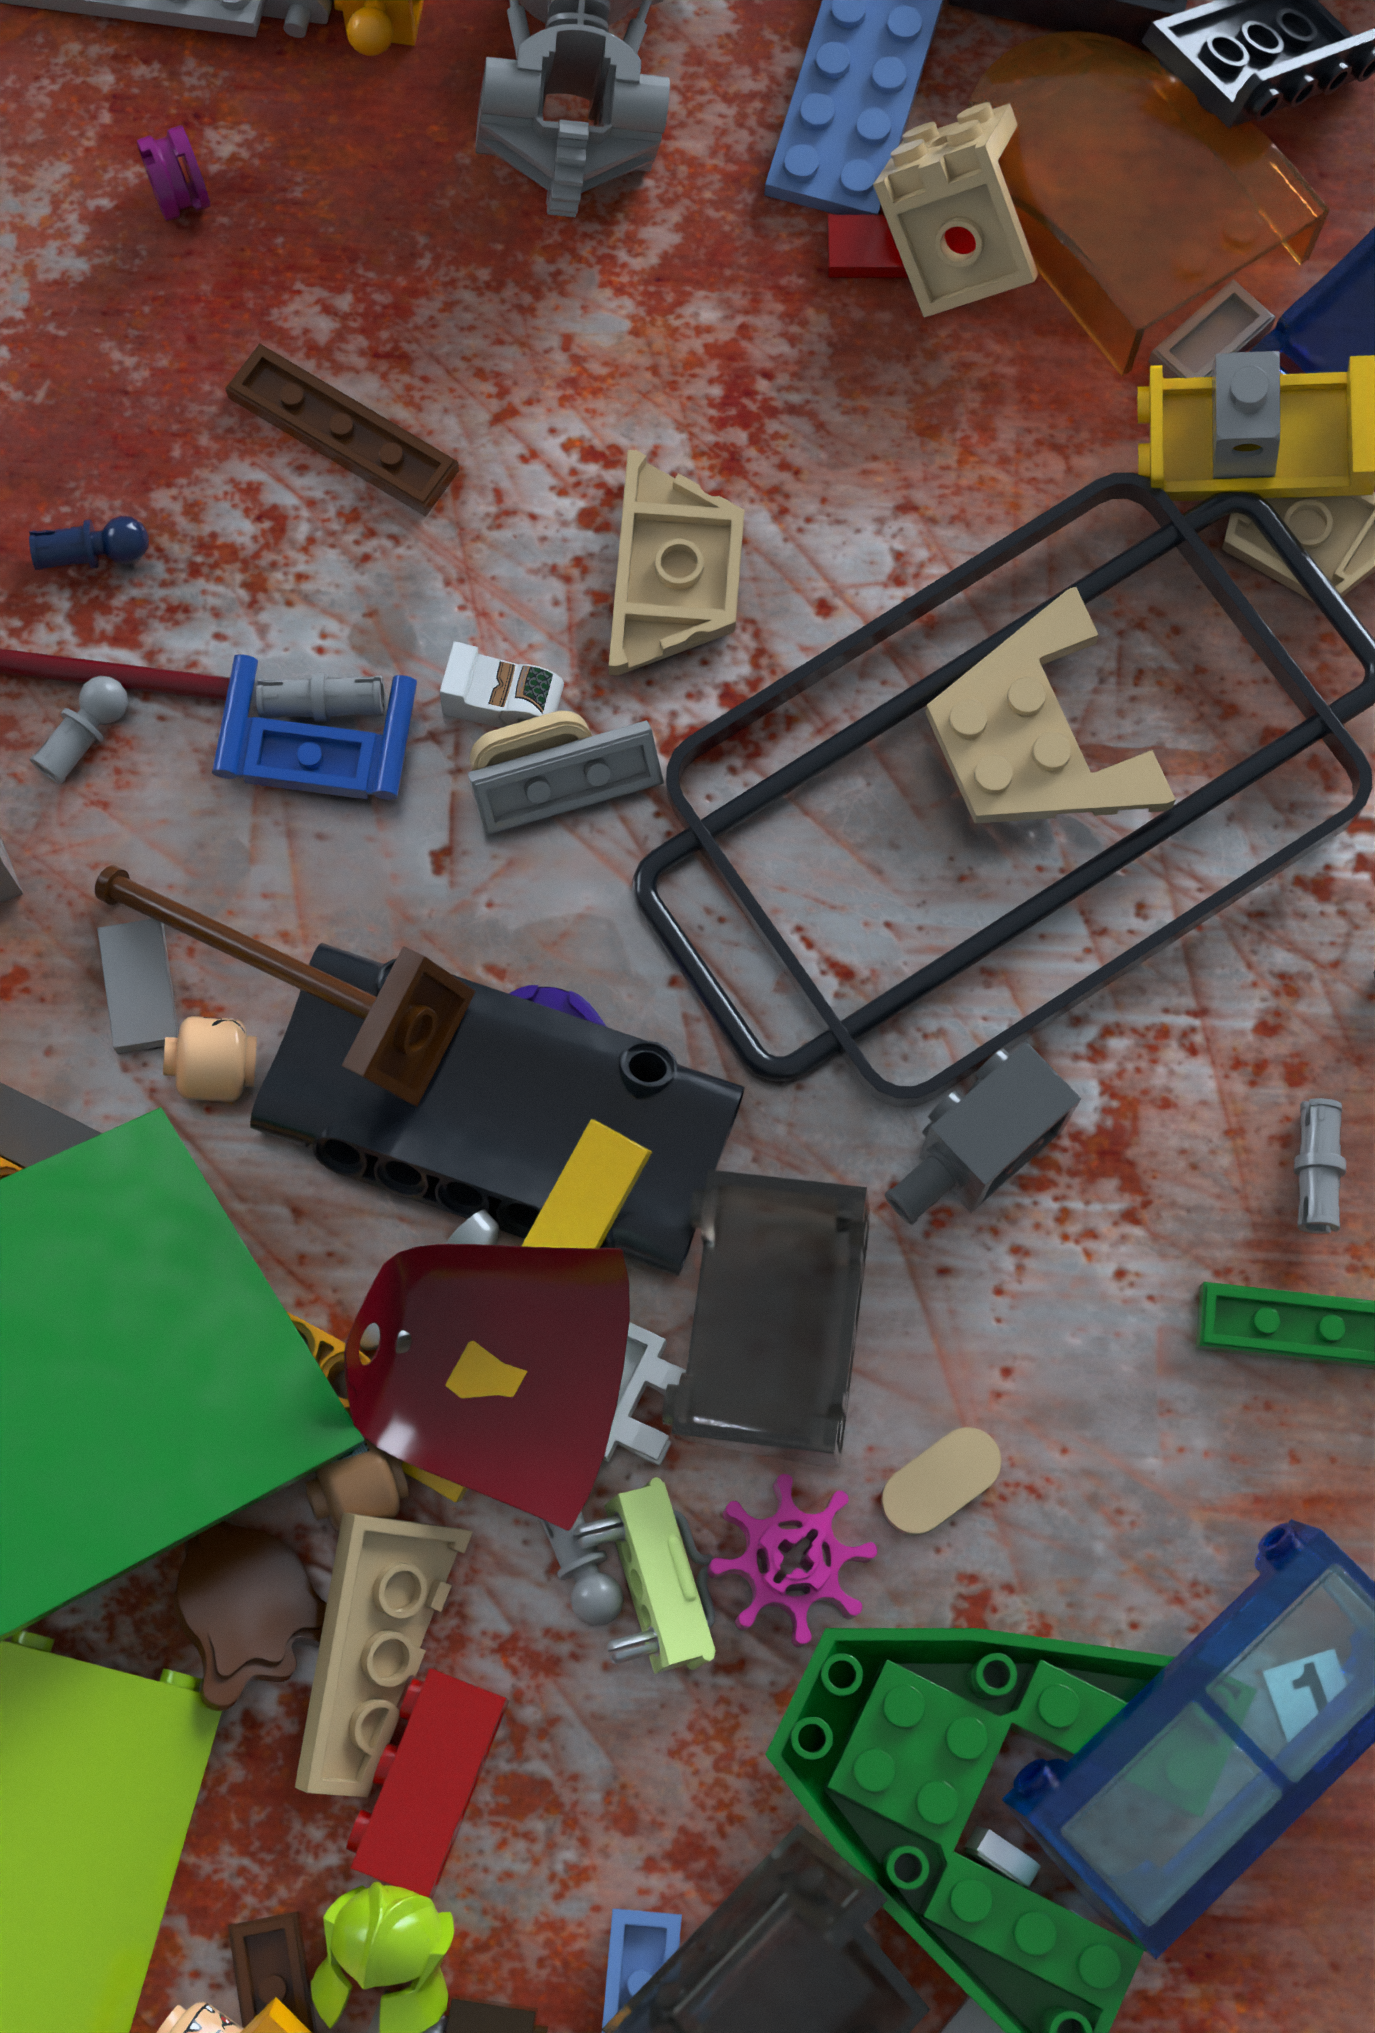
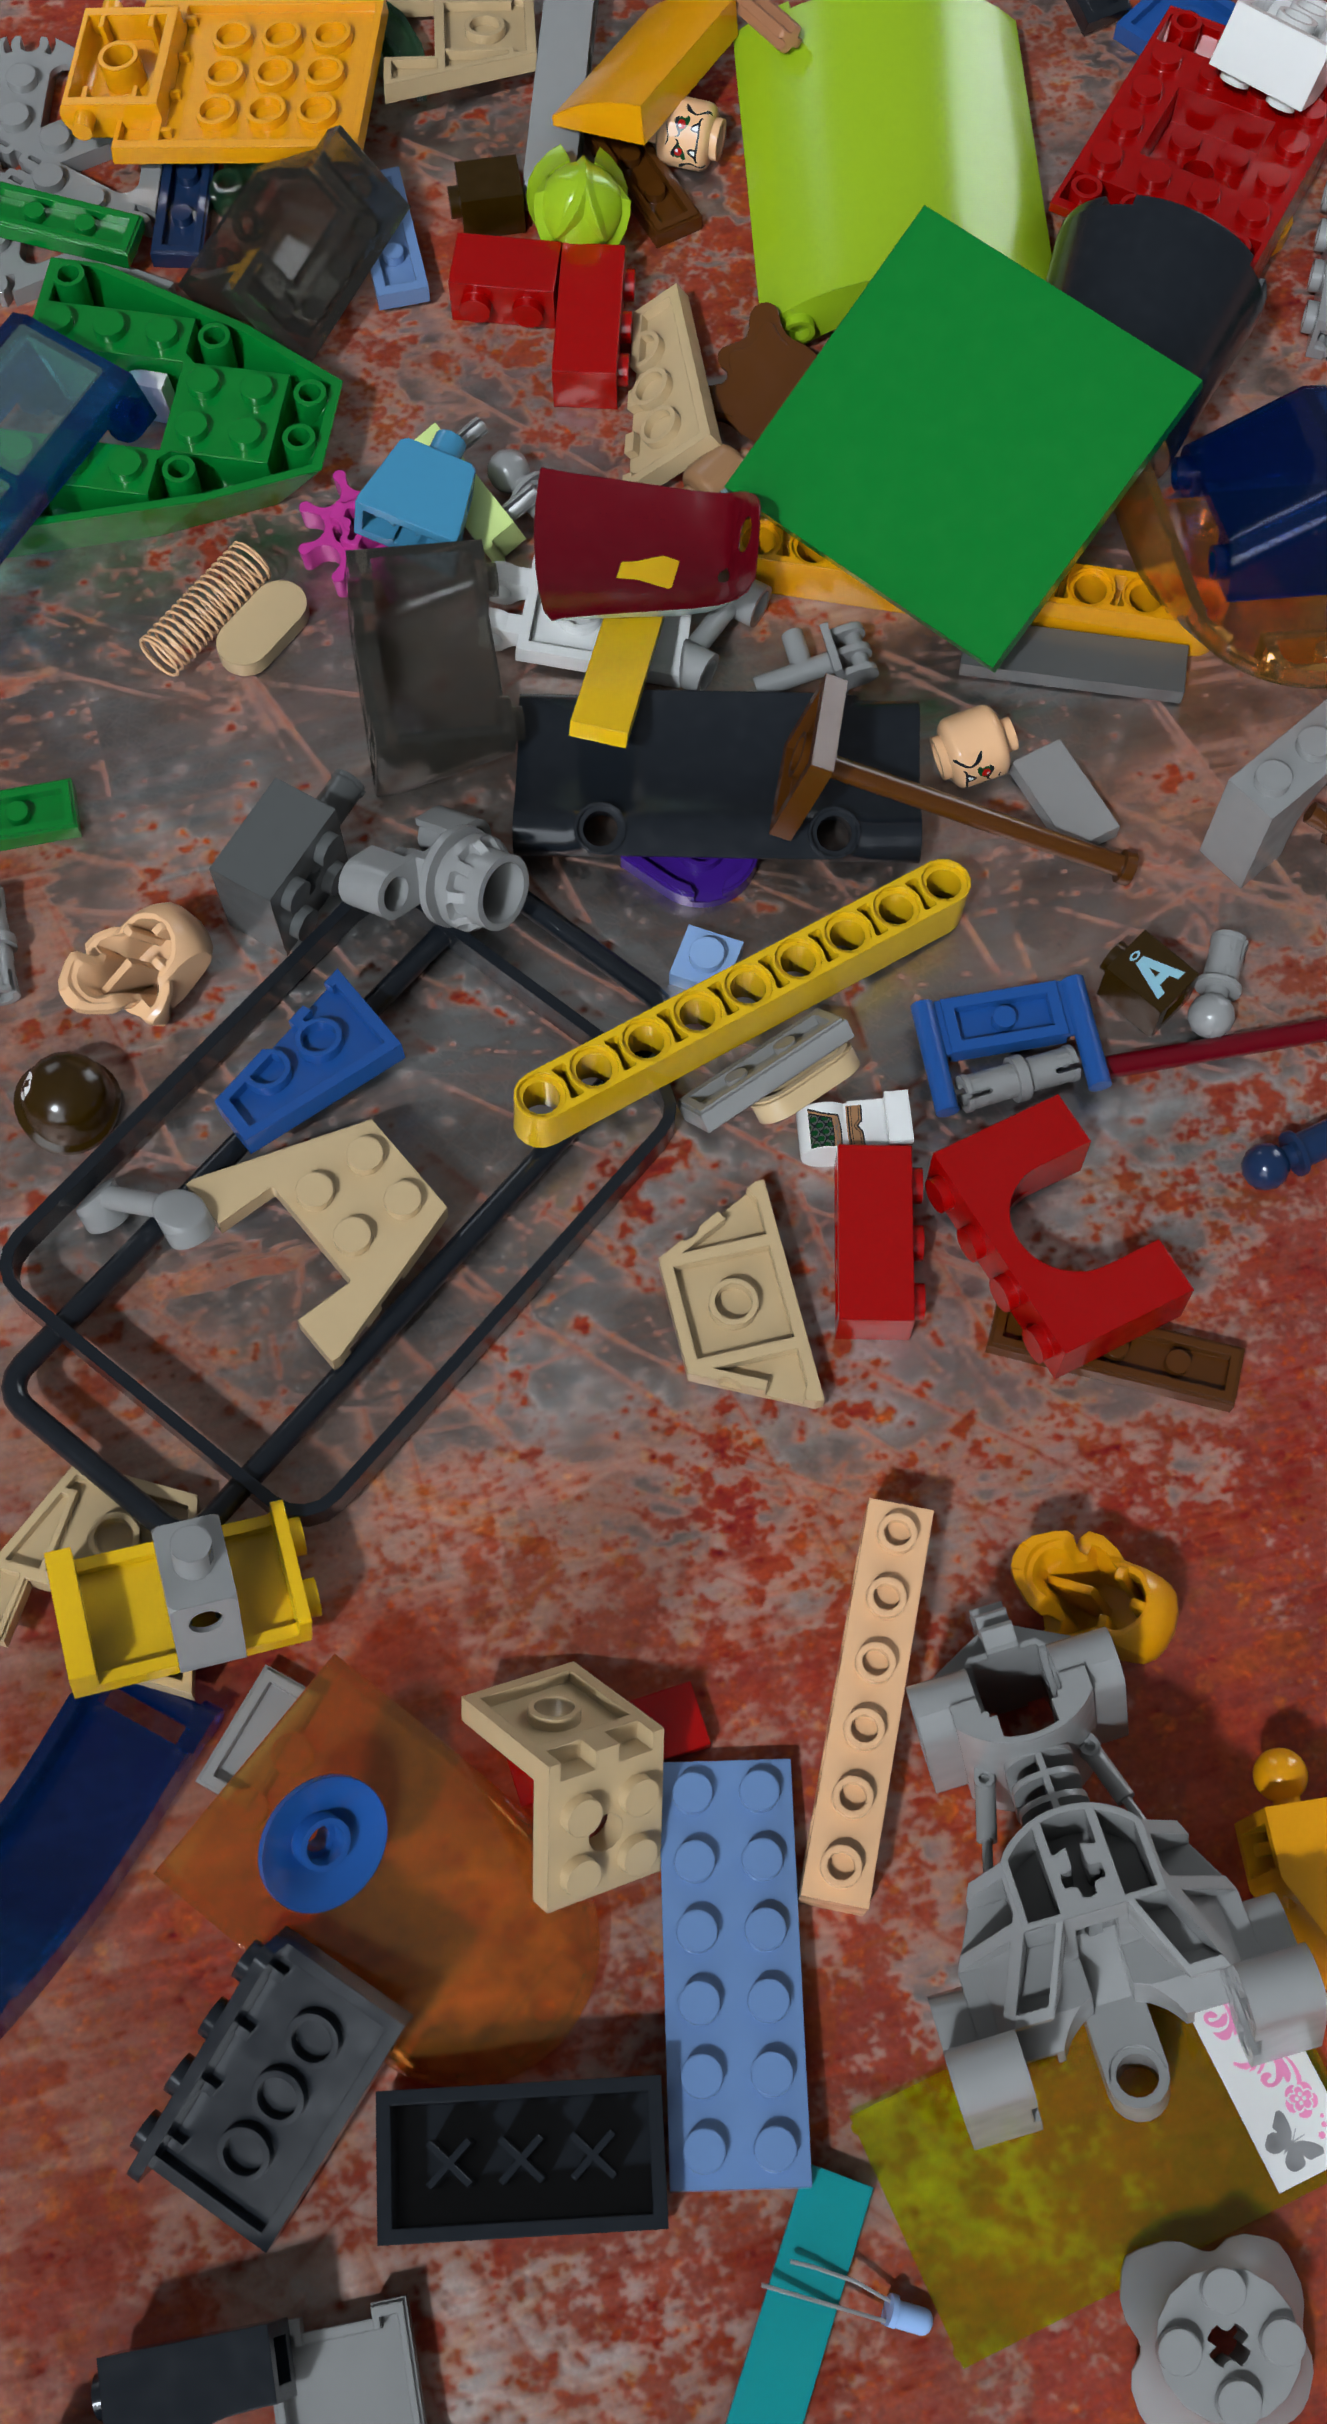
camera: 165 degrees right, 5 degrees down
none -> dark brown helmet [13,1051,122,1155]
none -> light nougat head [58,902,213,1027]
none -> light grey bar [76,1178,216,1250]
none -> light nougat piece [139,541,271,677]
none -> blue wing [214,968,406,1154]
none -> blue dish [258,1774,388,1914]
none -> light grey beam [338,805,529,932]
none -> dark azure torso [354,429,476,573]
none -> red brick [448,232,562,329]
none -> yellow beam [514,859,971,1148]
none -> light blue plate [669,924,744,990]
none -> light grey arm [753,622,879,694]
none -> light nougat brick [798,1498,934,1916]
none -> red brick [834,1144,926,1340]
none -> red arch [925,1094,1194,1379]
none -> light orange head [1011,1531,1179,1664]
none -> dark brown brick [1097,930,1200,1038]

